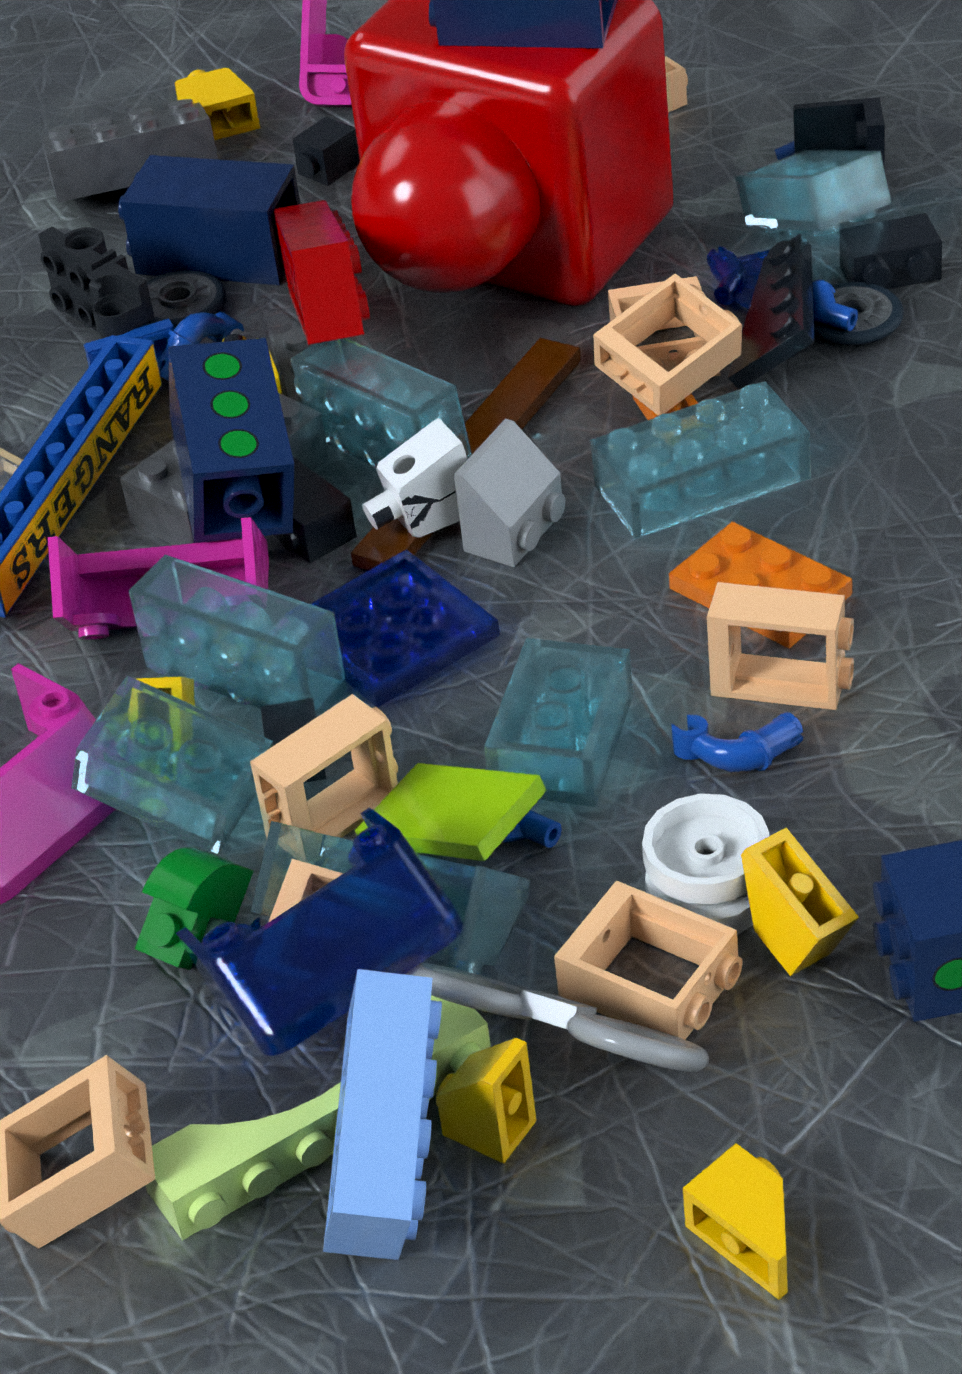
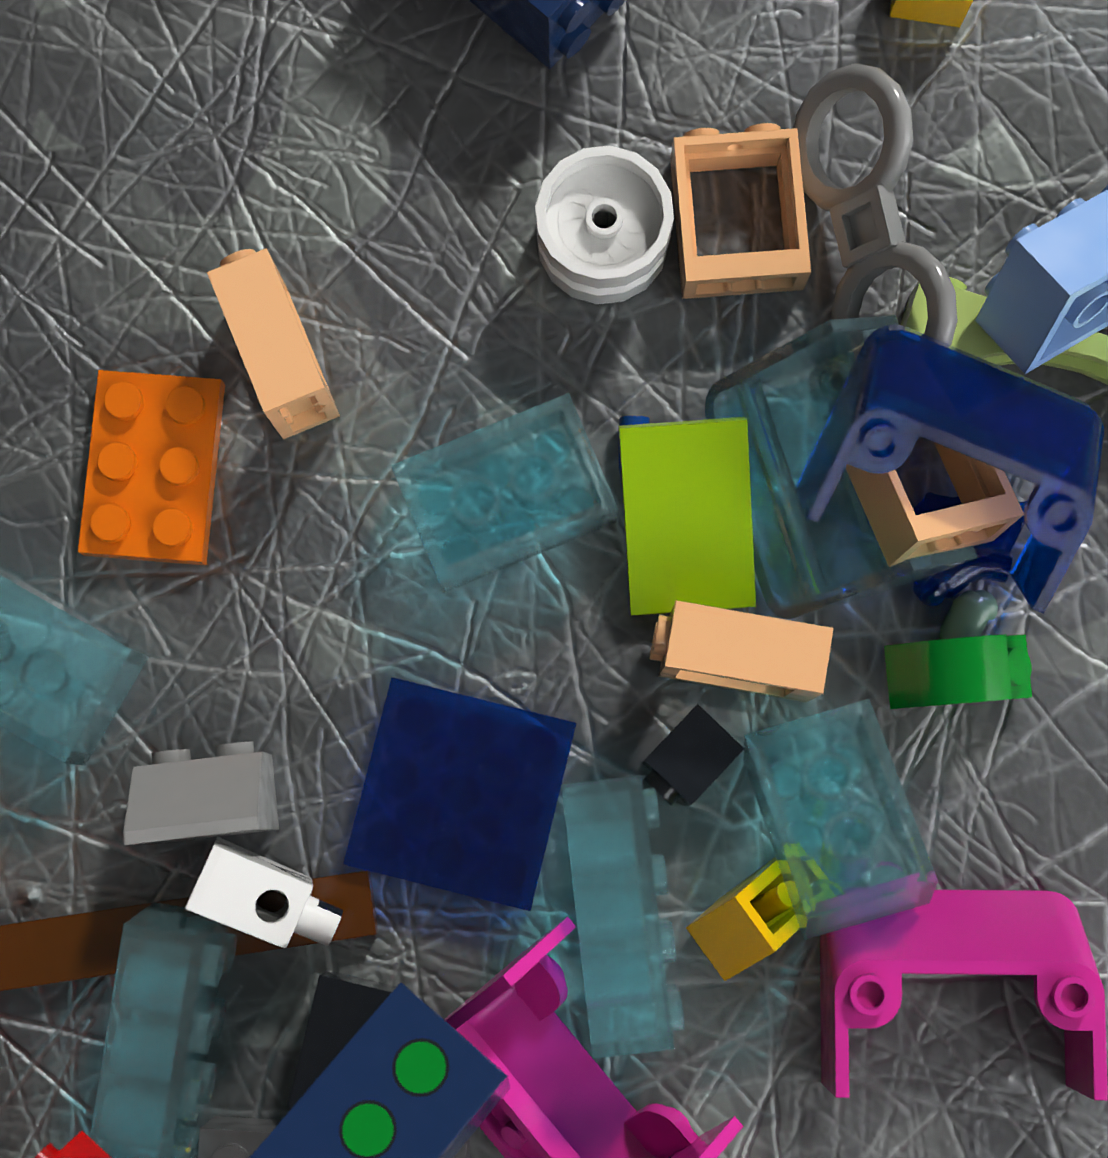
camera: 130 degrees left, 40 degrees up
yellow slope [436,1038,537,1164] -> none
blue piece [671,712,804,772] -> none
yellow slope [741,828,859,976] -> none

